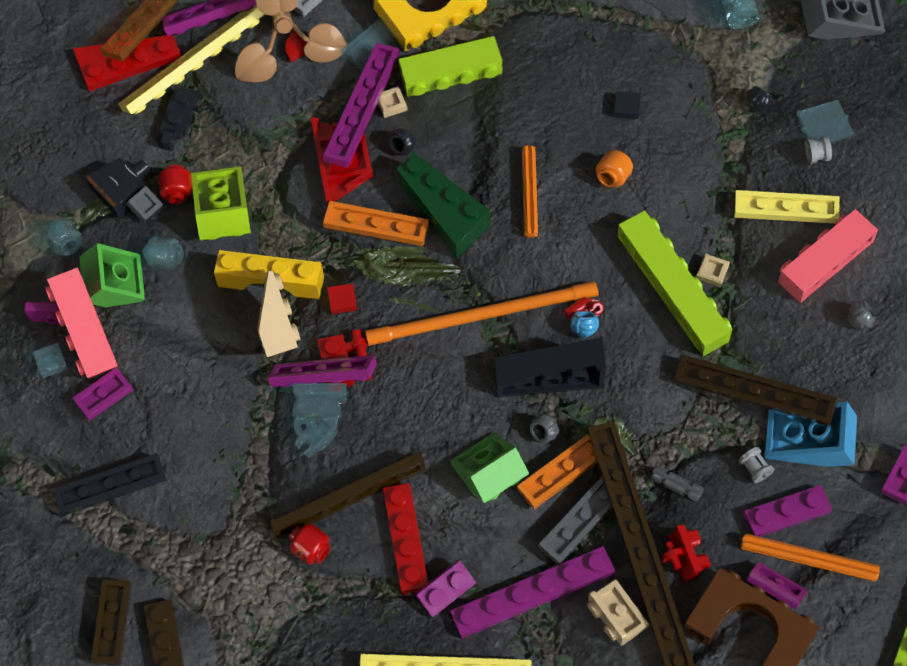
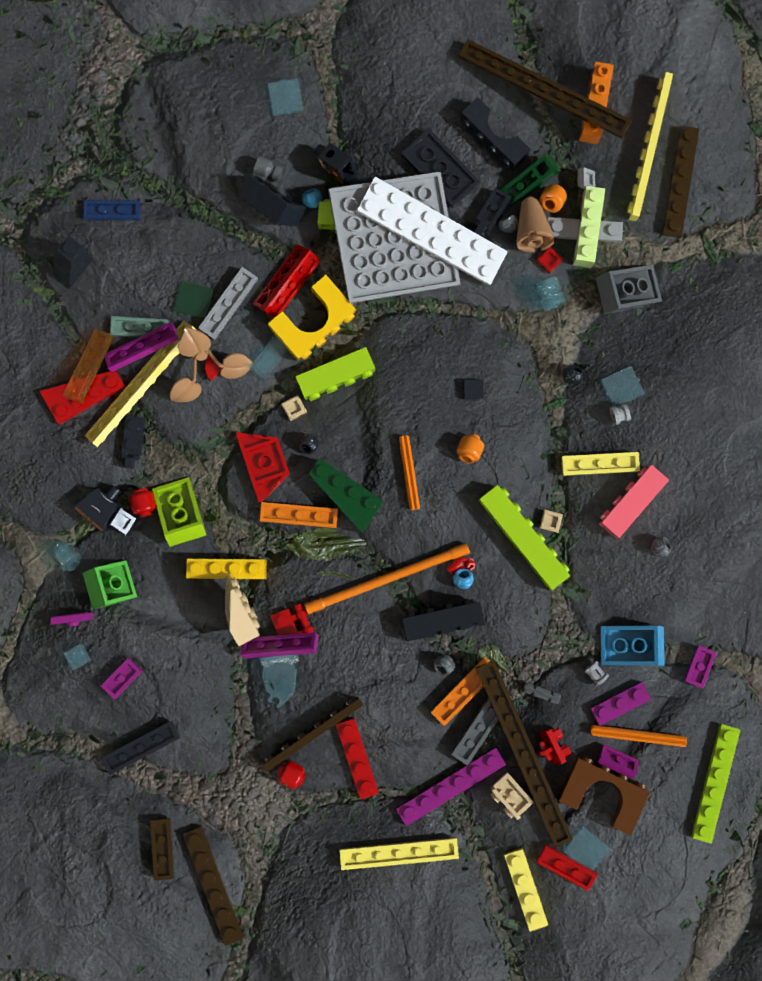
camera: 15 degrees left, 20 degrees up
coral brick [45,268,118,379] -> none
clear light blue head [143,236,184,270] -> none
magenta plate [323,43,400,168] -> none
red tile [328,284,357,314] -> none
magenta plate [414,560,476,617] -> none
bright green slope [450,432,529,503] -> none
dark brown plate [674,355,838,426] -> none

